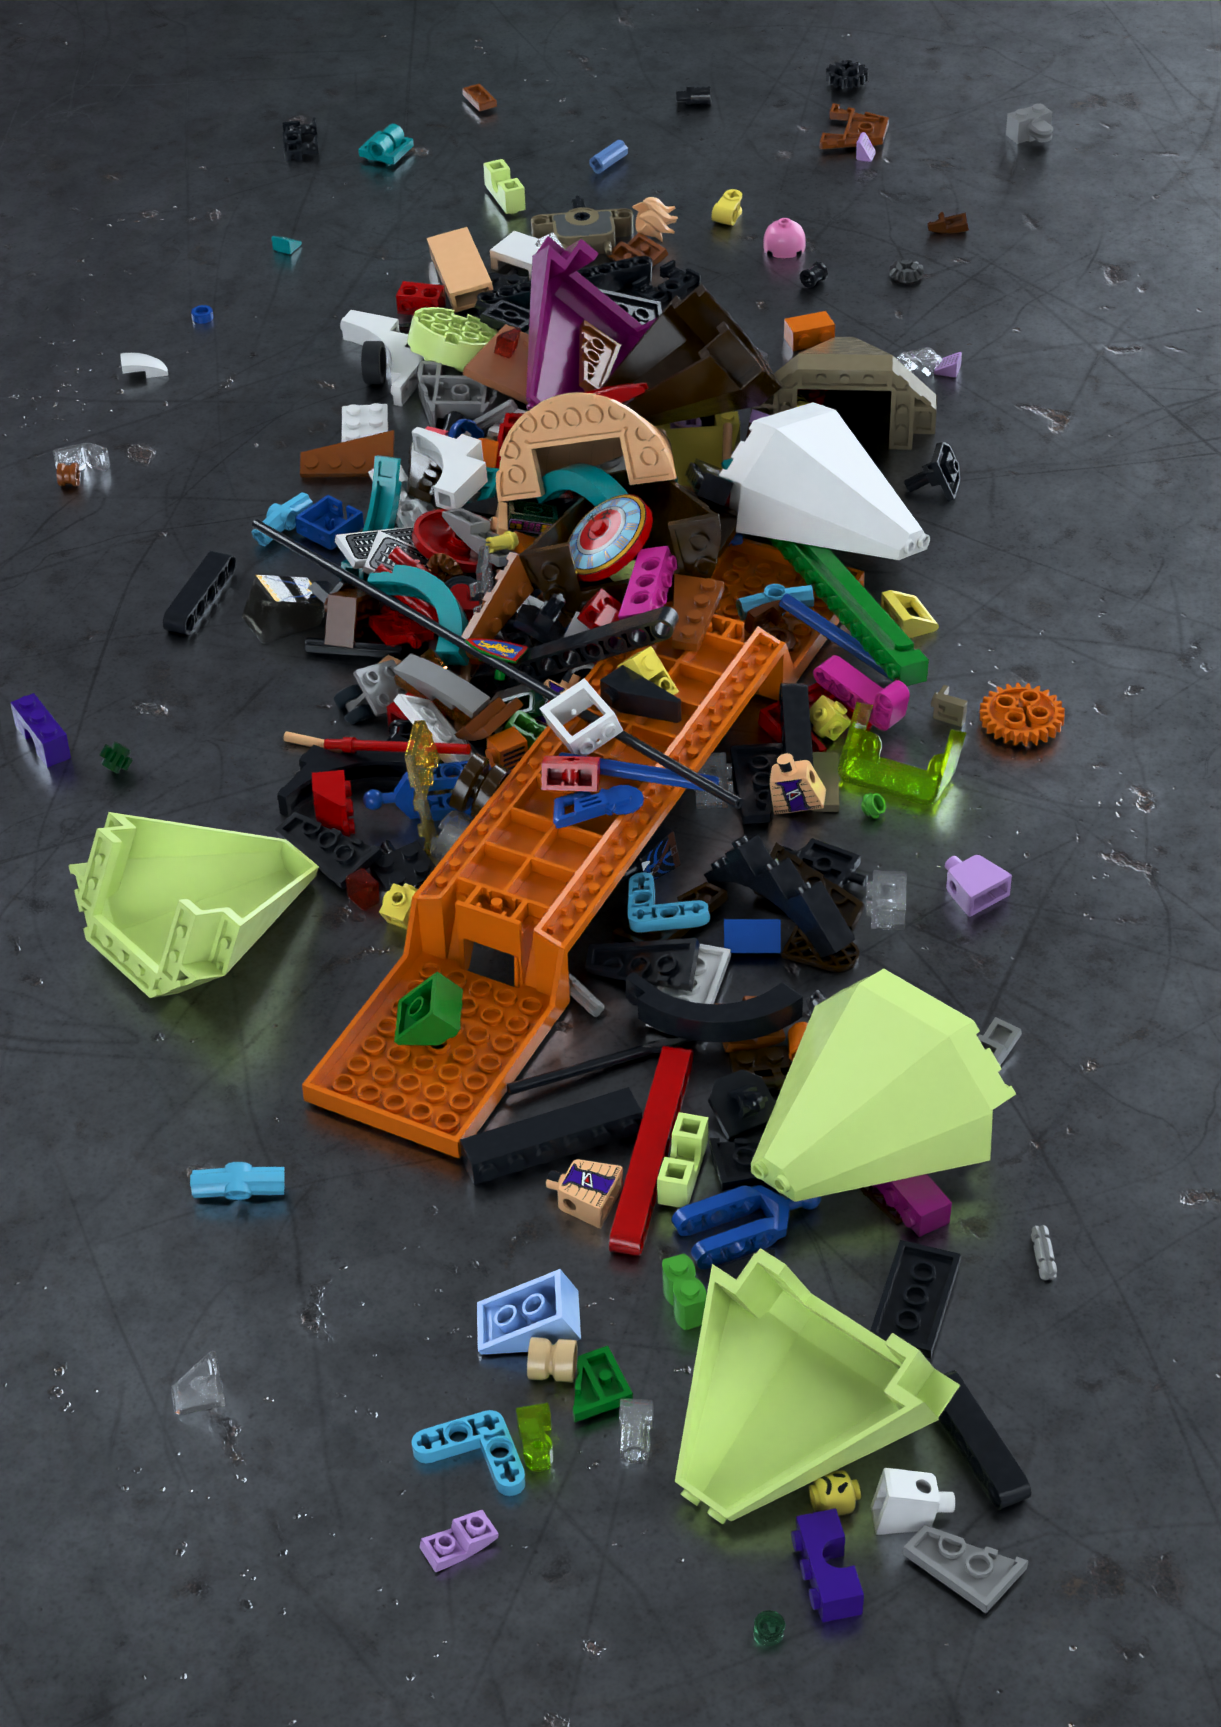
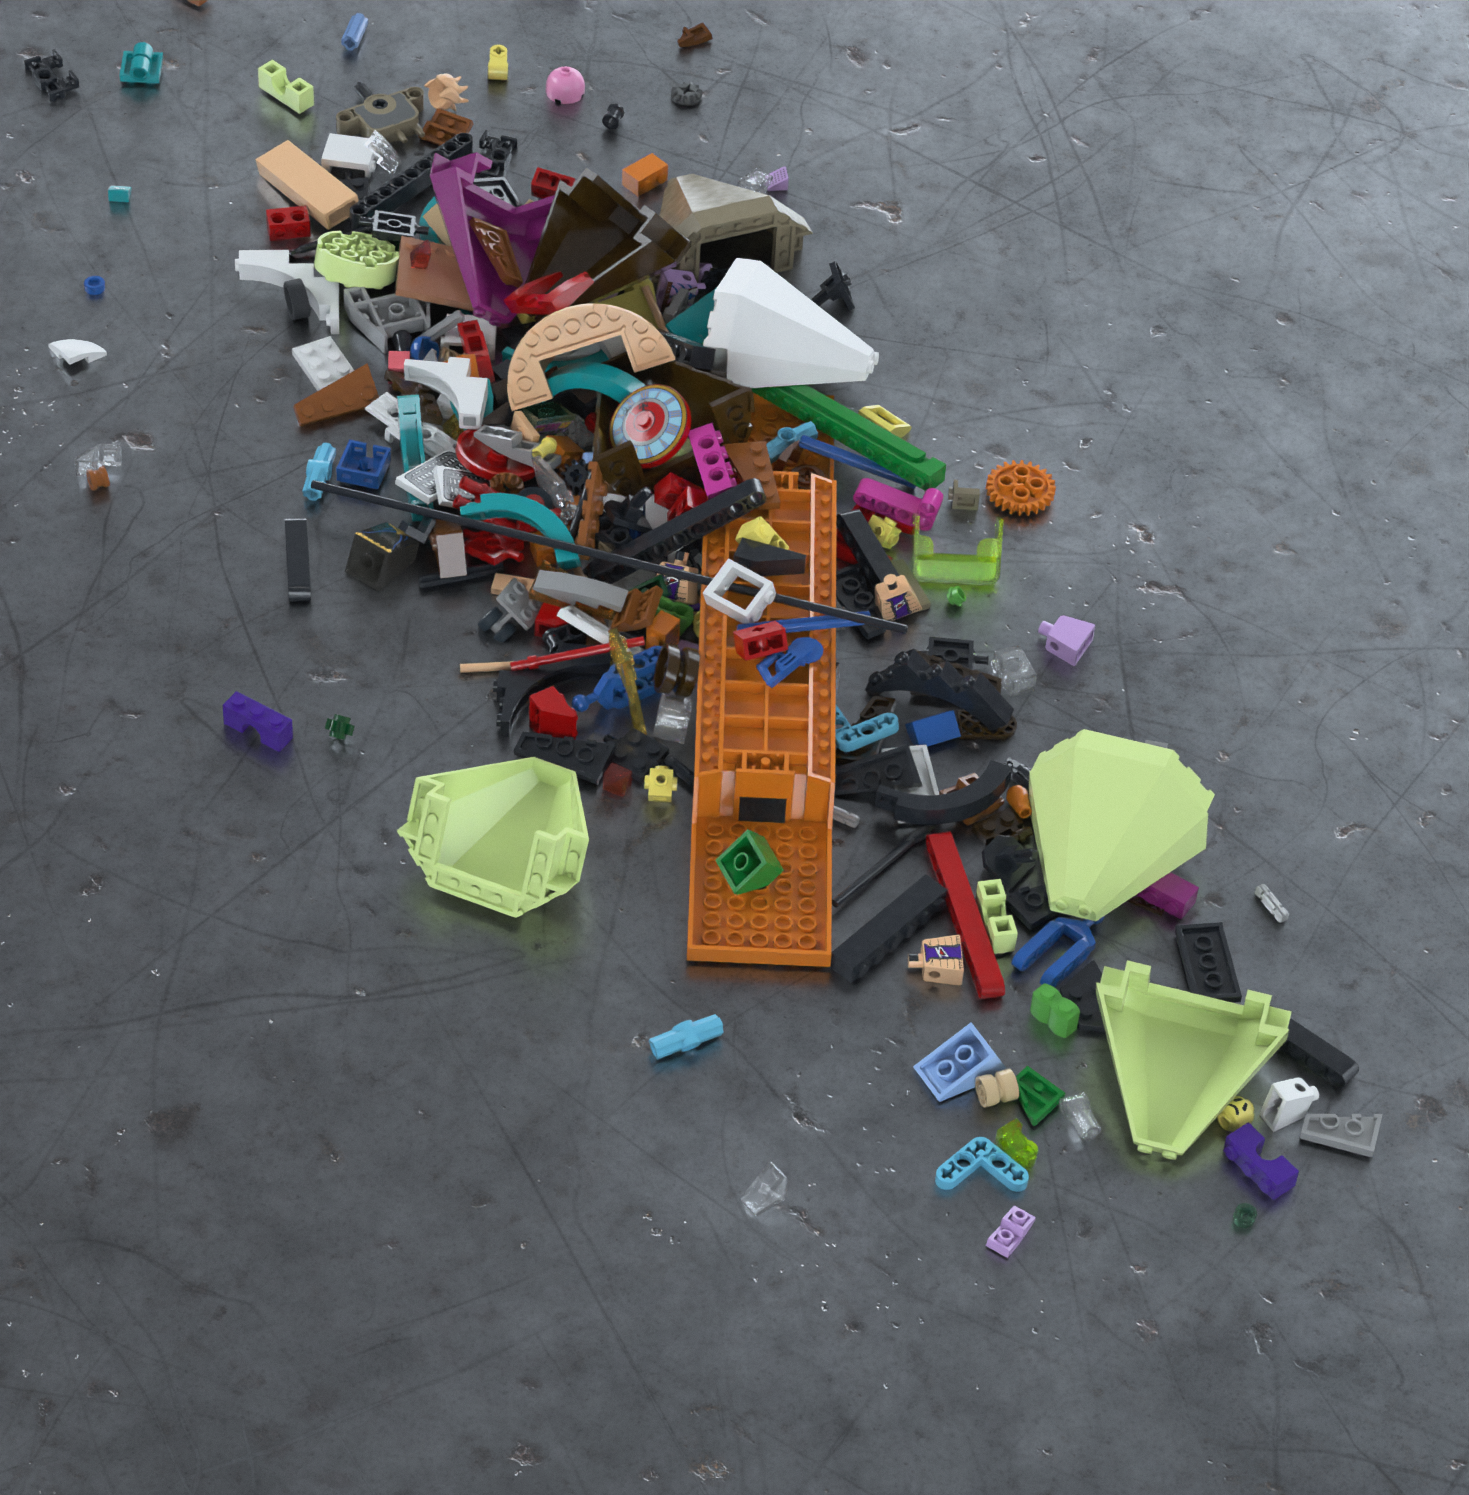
camera: 30 degrees left, 5 degrees up
shield [465,638,529,680] -> none

